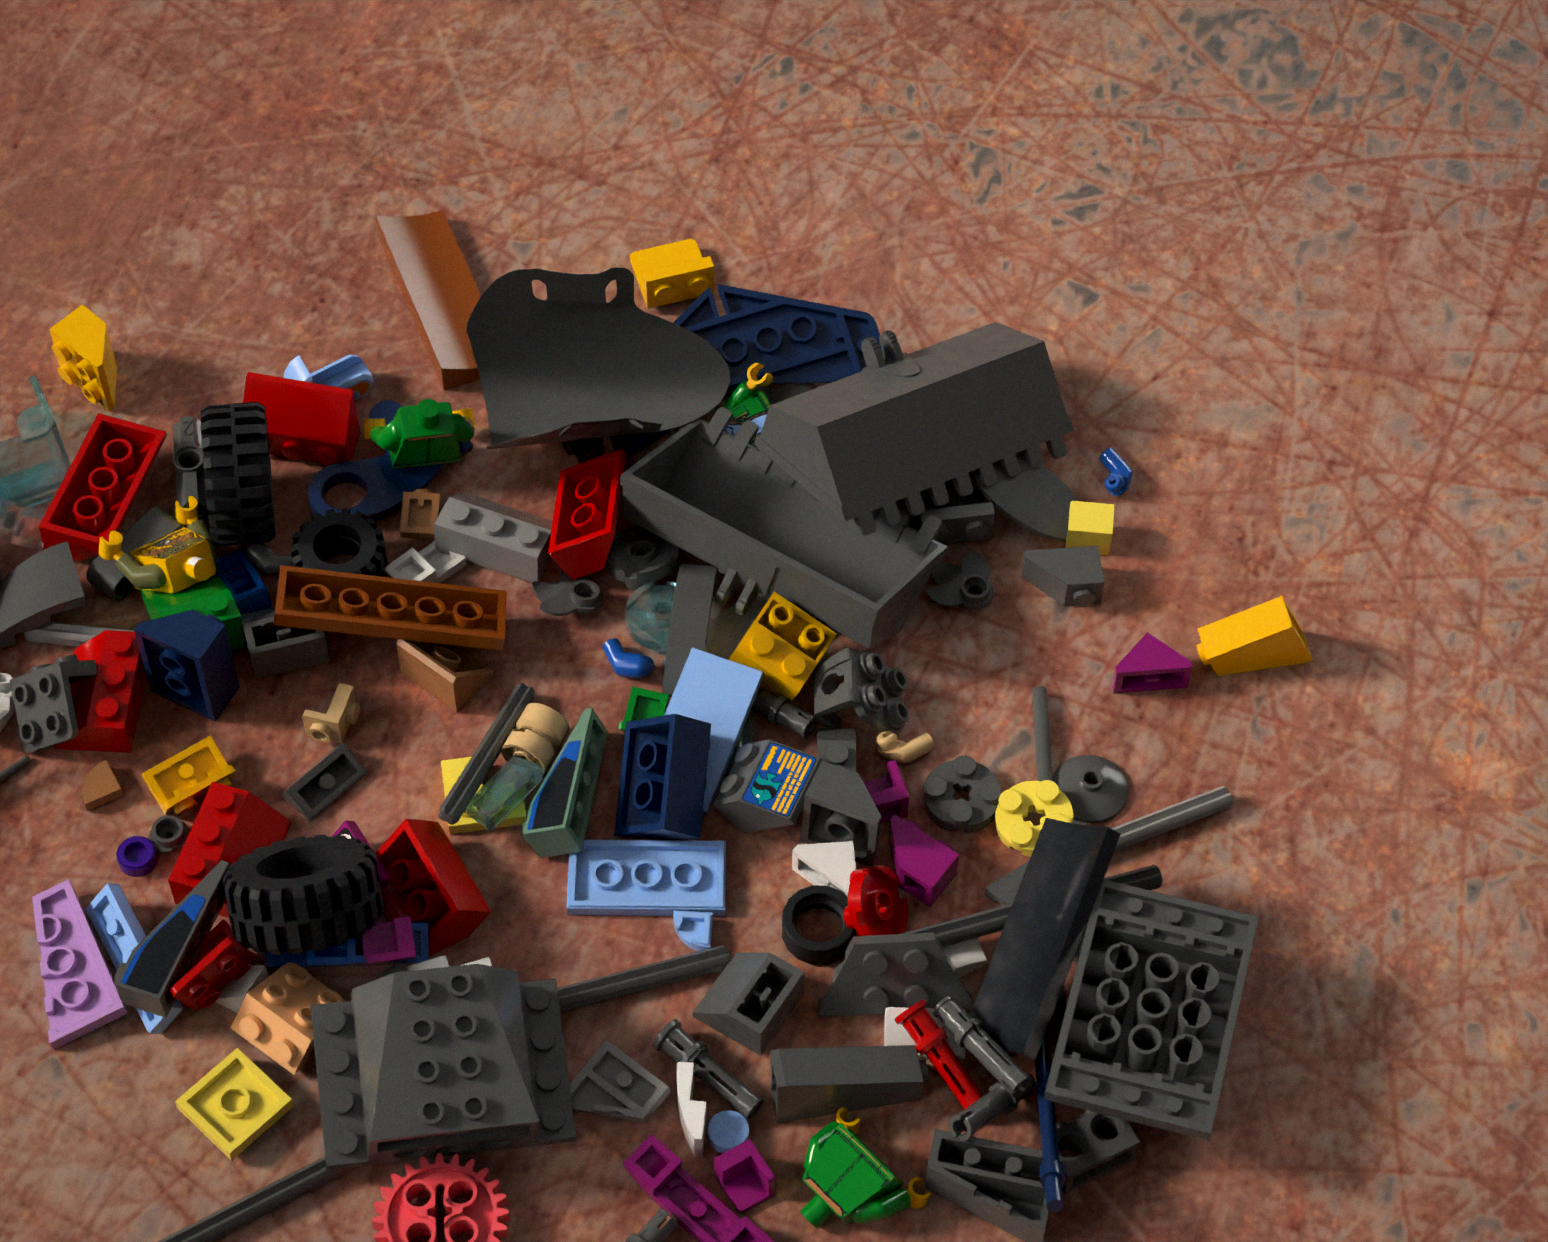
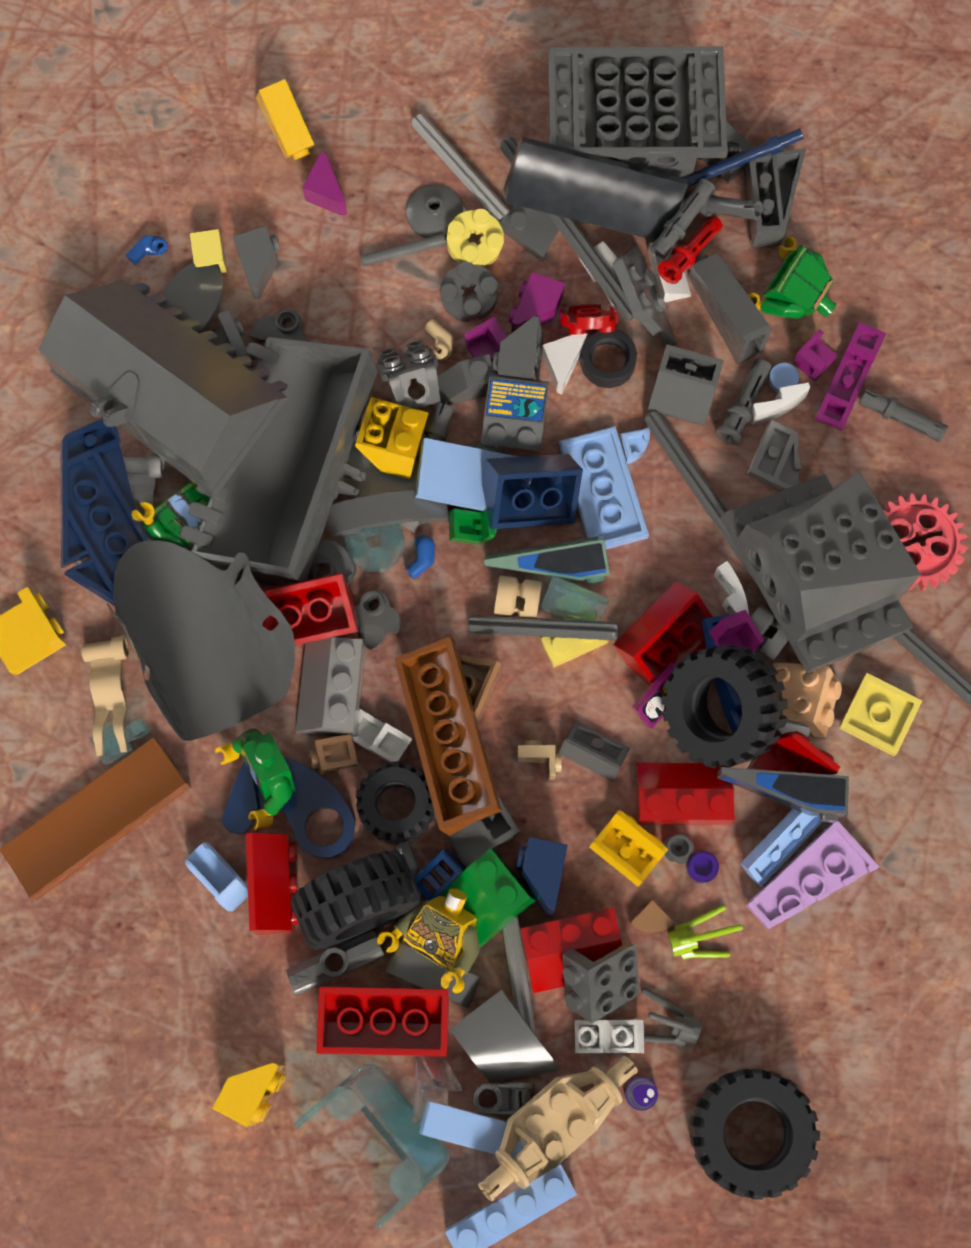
camera: 105 degrees left, 20 degrees up
none -> lime plant [668,905,743,960]

